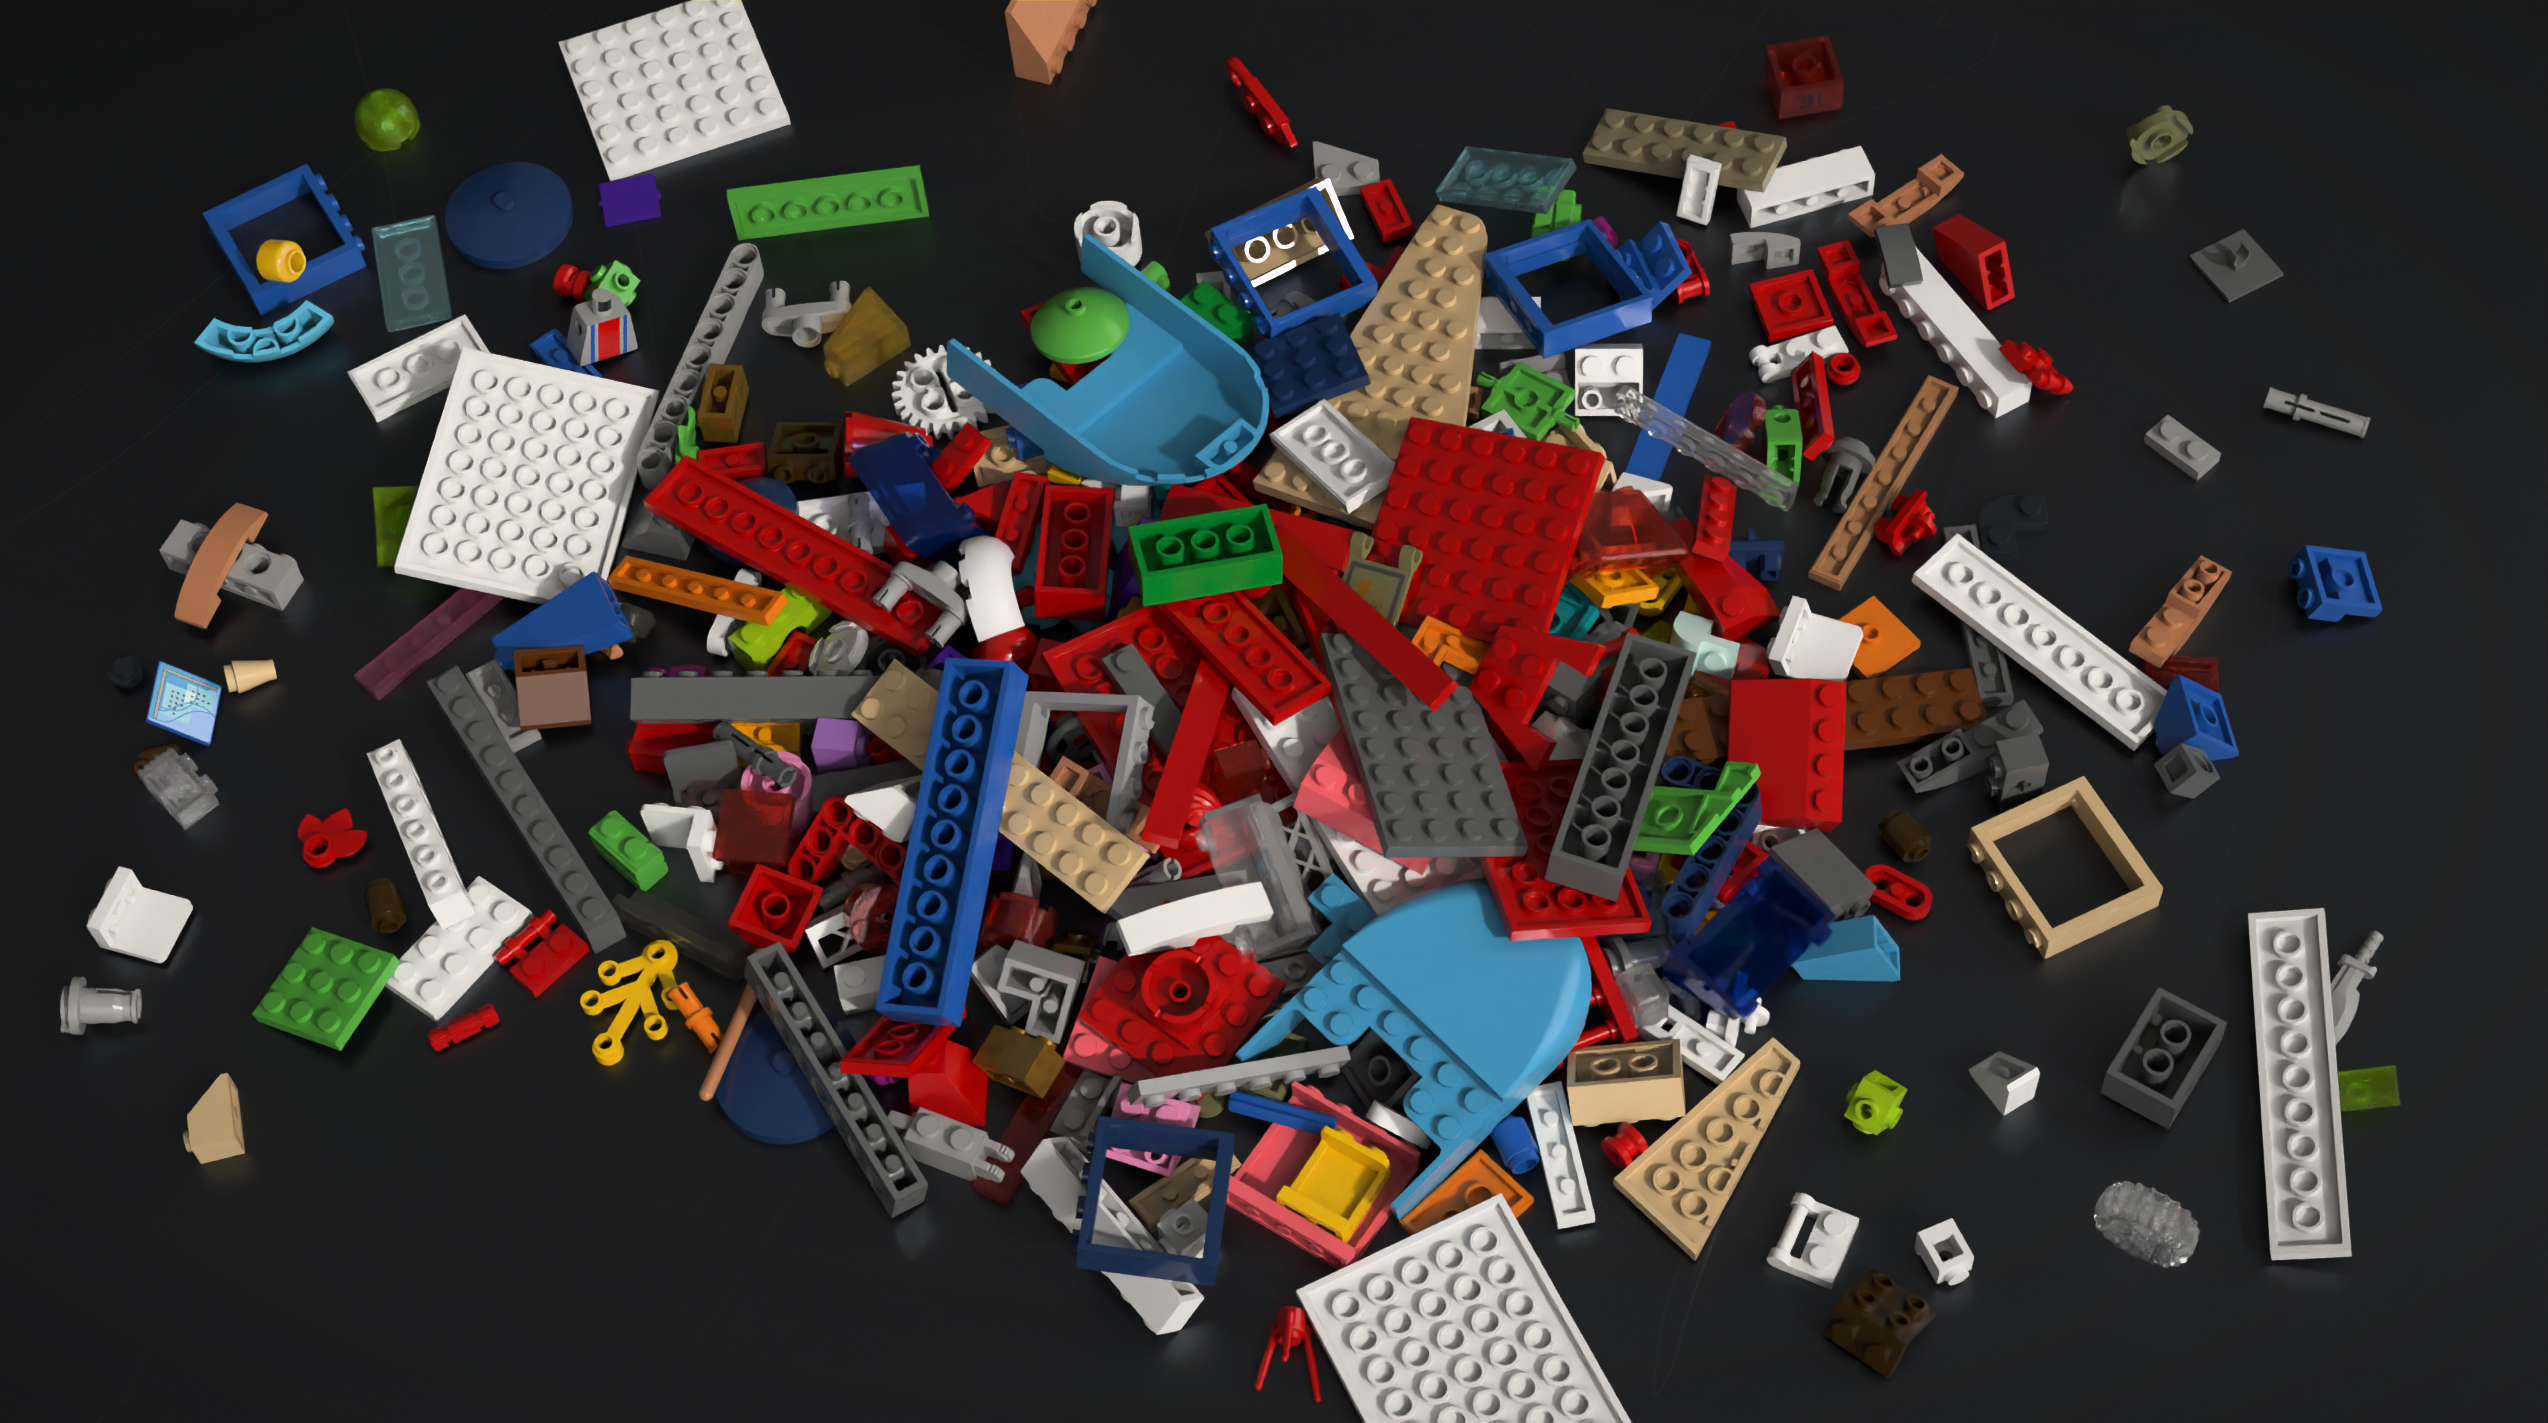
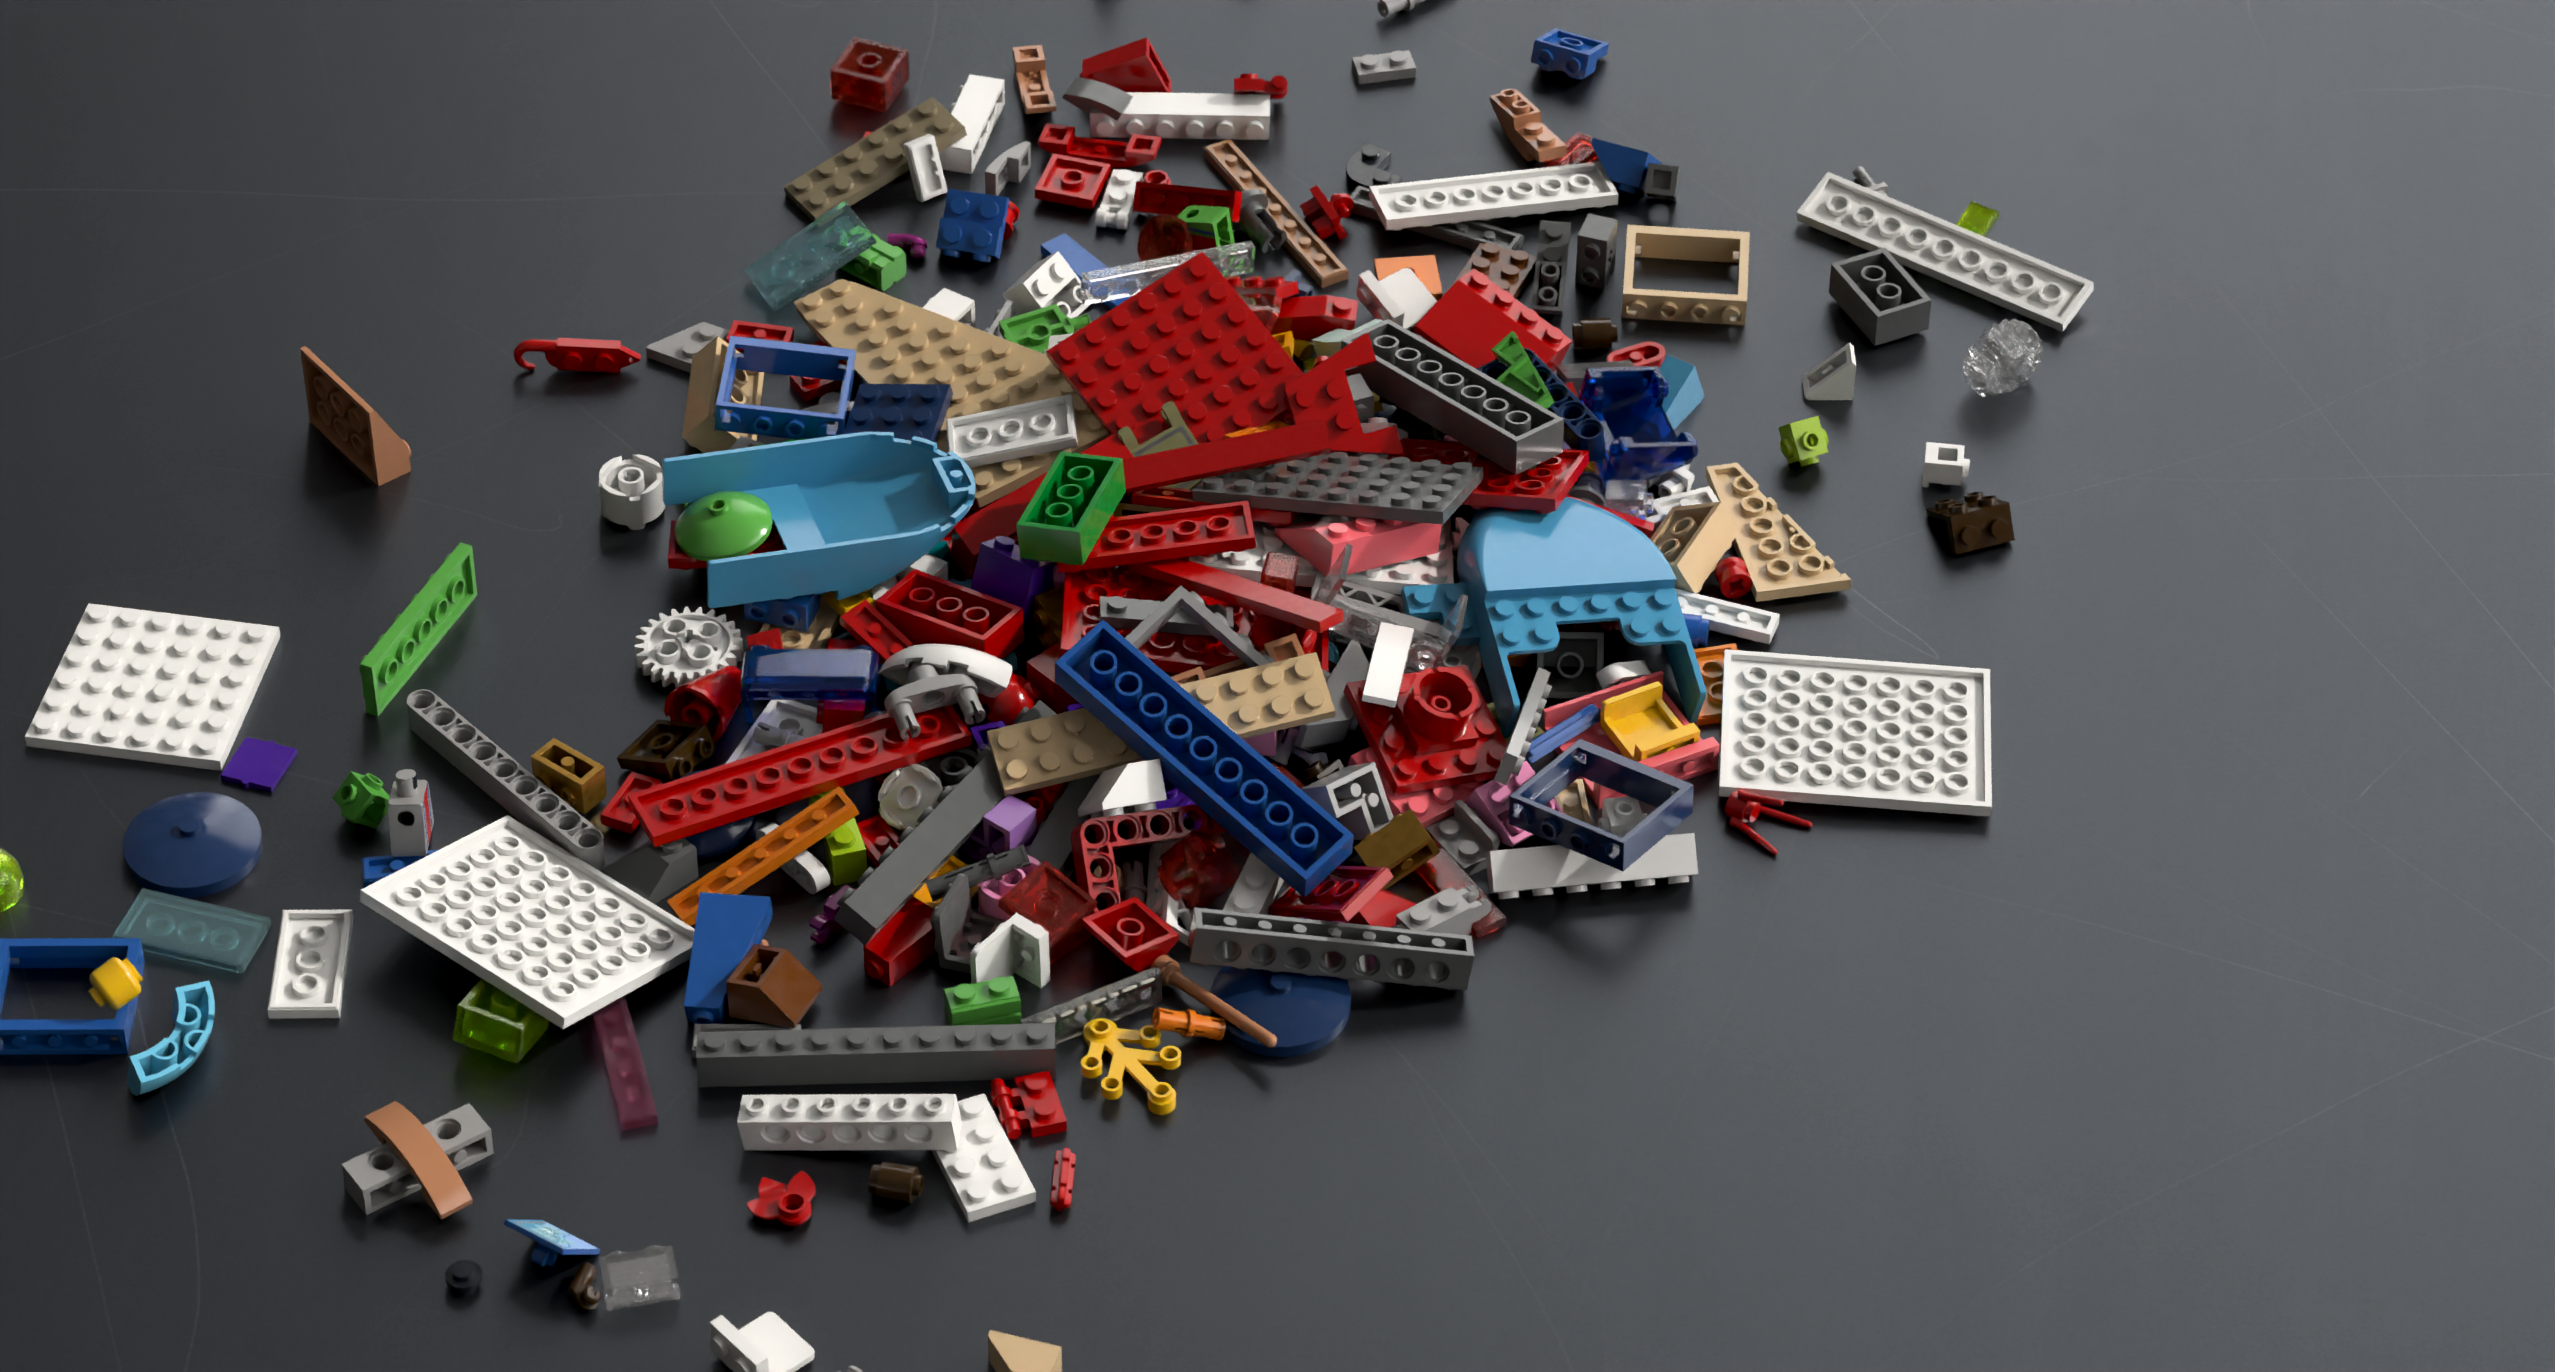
camera: 65 degrees left, 15 degrees down
tan cone [223,659,277,694] -> none
bright green plate [252,927,400,1051] -> none
red wheel [553,264,592,303] -> none
bright green plate [675,405,700,465] -> none
light grey connector [762,281,852,347] -> none
clear yellow slope [823,286,911,387] -> none
blue window [1484,219,1655,359] -> none
white plate [1766,1192,1859,1290] -> none

